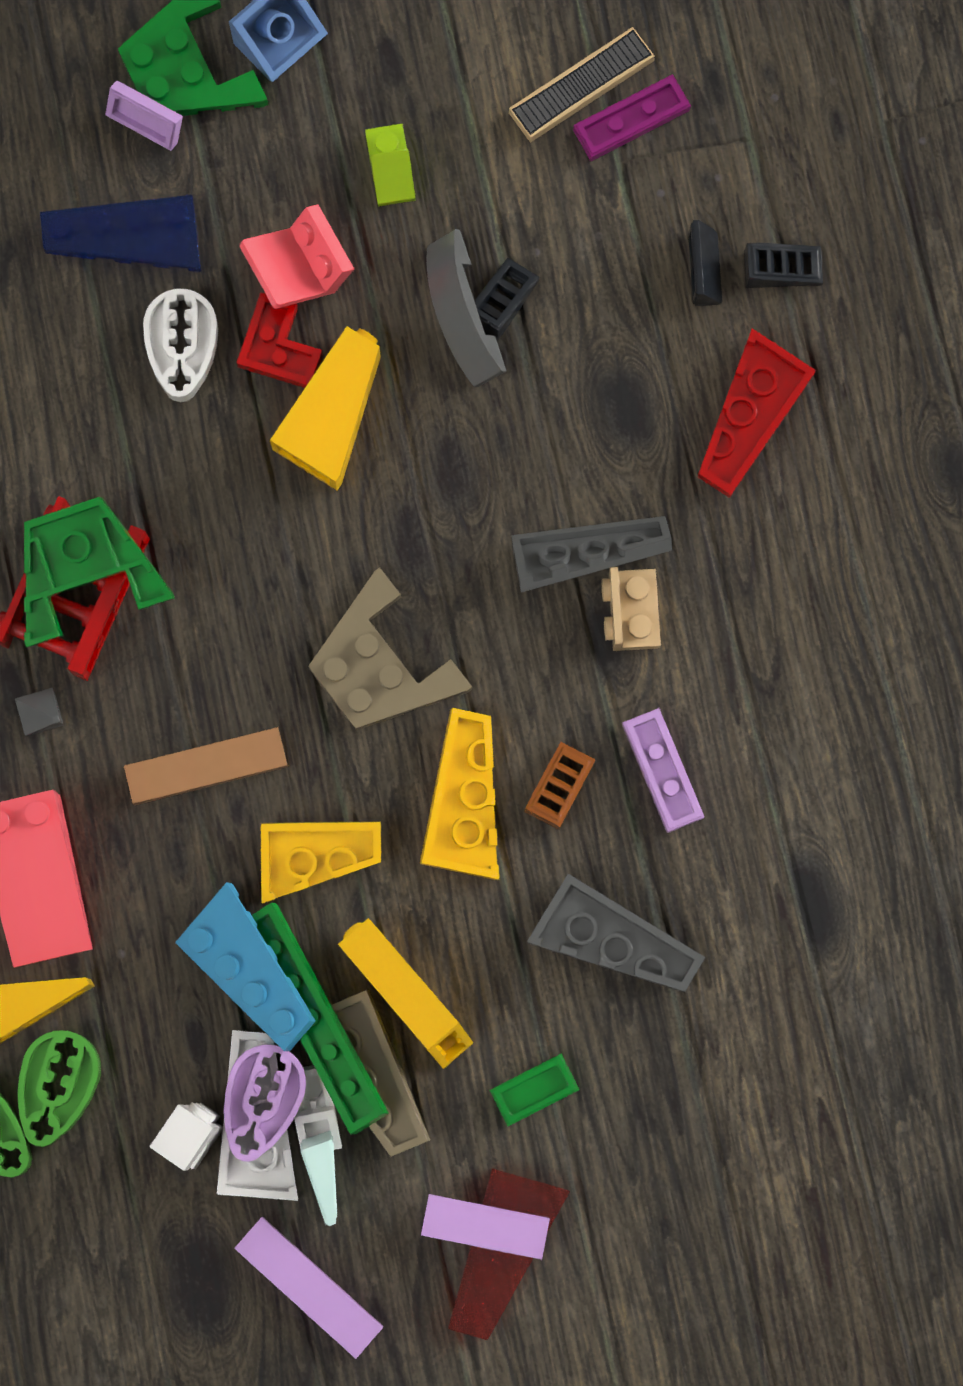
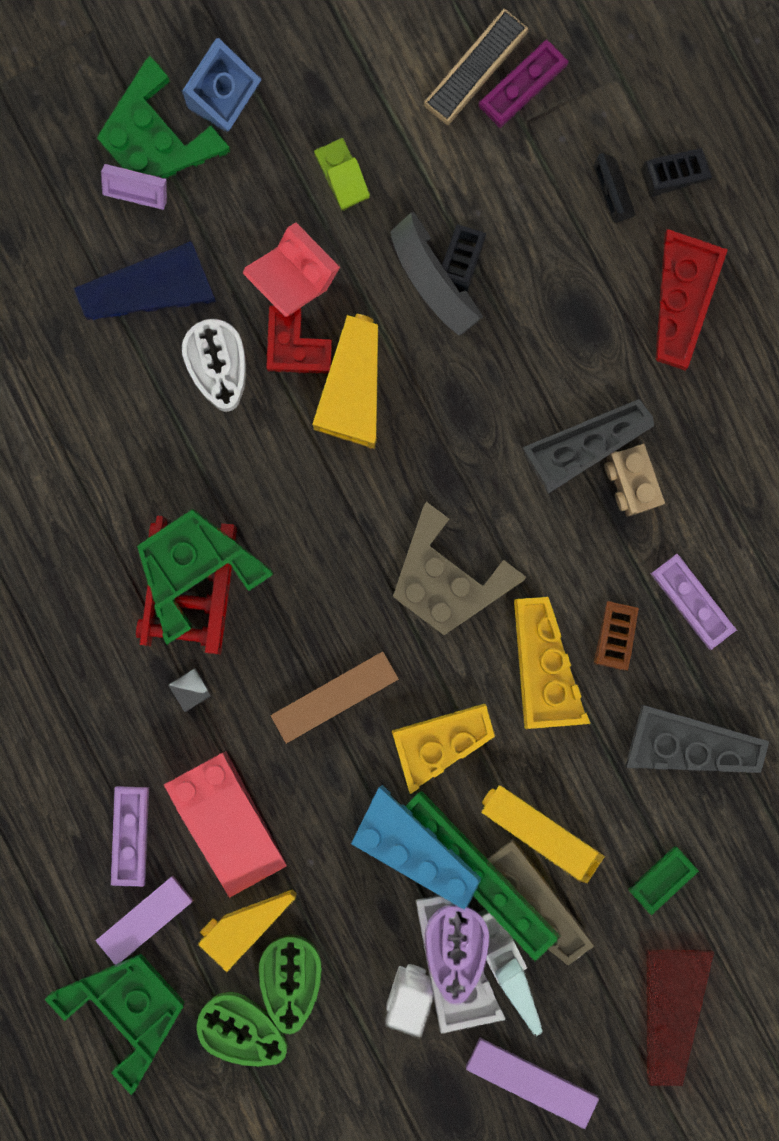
camera: 15 degrees left, 5 degrees up
lavender tile [421,1194,550,1260] -> none

